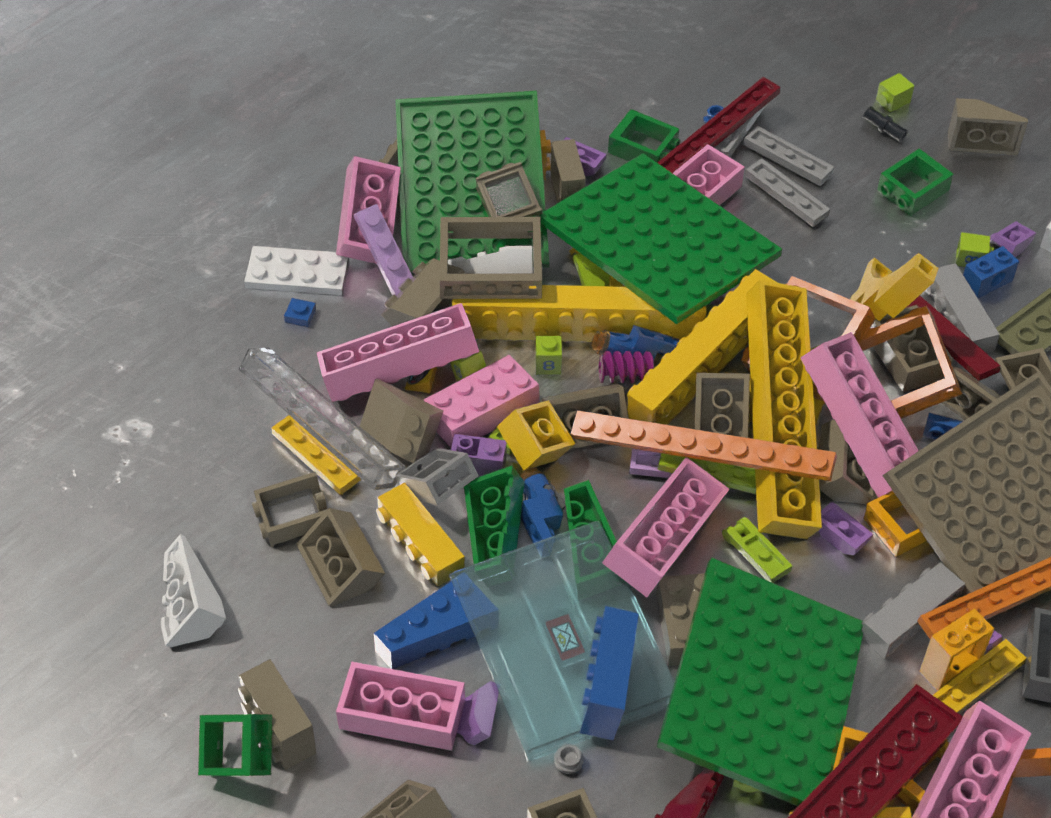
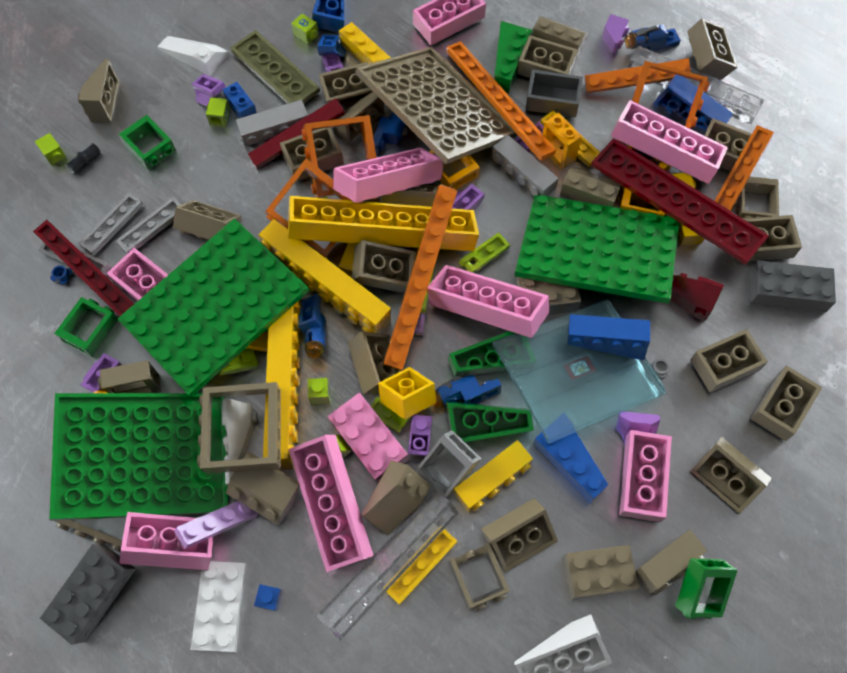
camera: 90 degrees left, 15 degrees up
window [475,162,542,217] -> none
magenta piece [598,351,654,384] -> none
yellow arch [851,252,939,321] -> none
none -> dark grey brick [40,544,136,645]
none -> dark tan slope [173,200,242,239]
none -> dark tan slope [560,166,622,207]
none -> dark tan brick [563,545,639,601]

